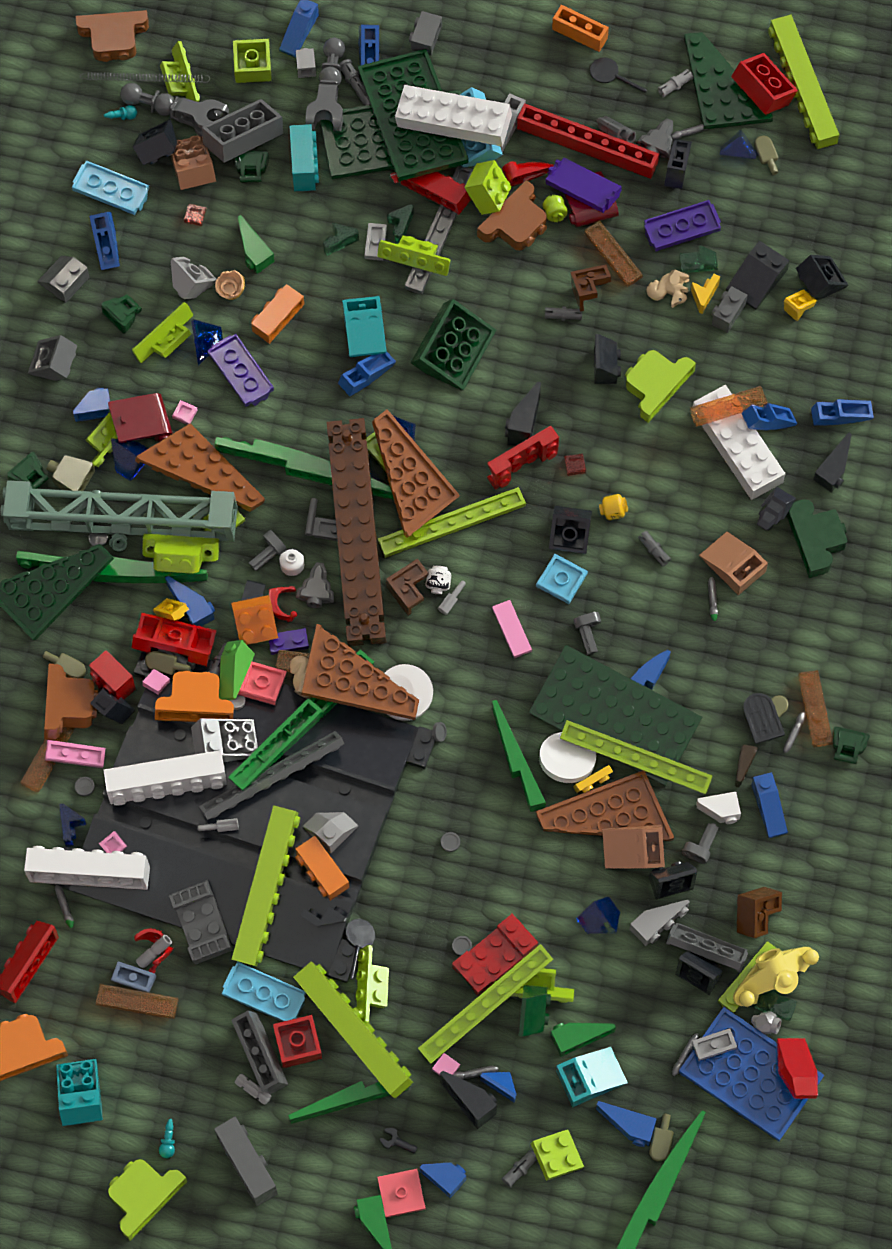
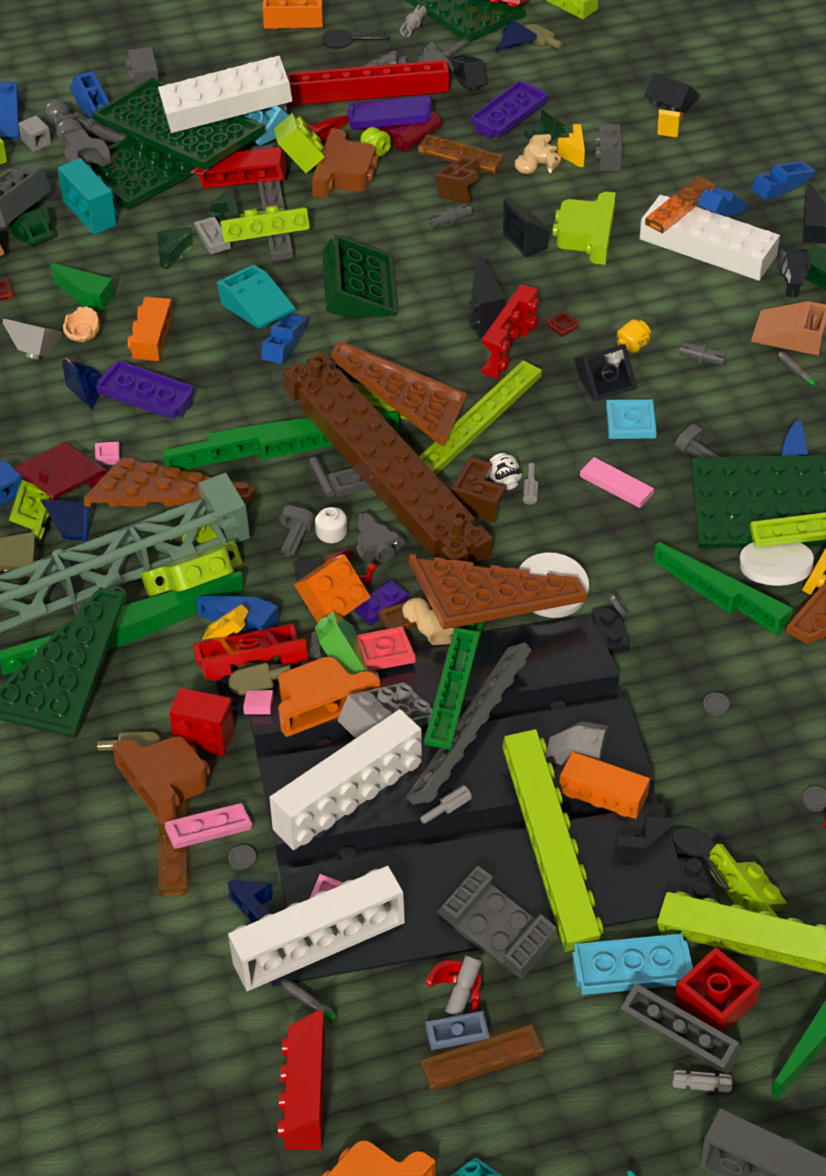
camera: 30 degrees left, 20 degrees down
black slope [90,688,135,724] -> none
lime bracket [132,302,193,363] -> none
black slope [726,241,790,310] -> none

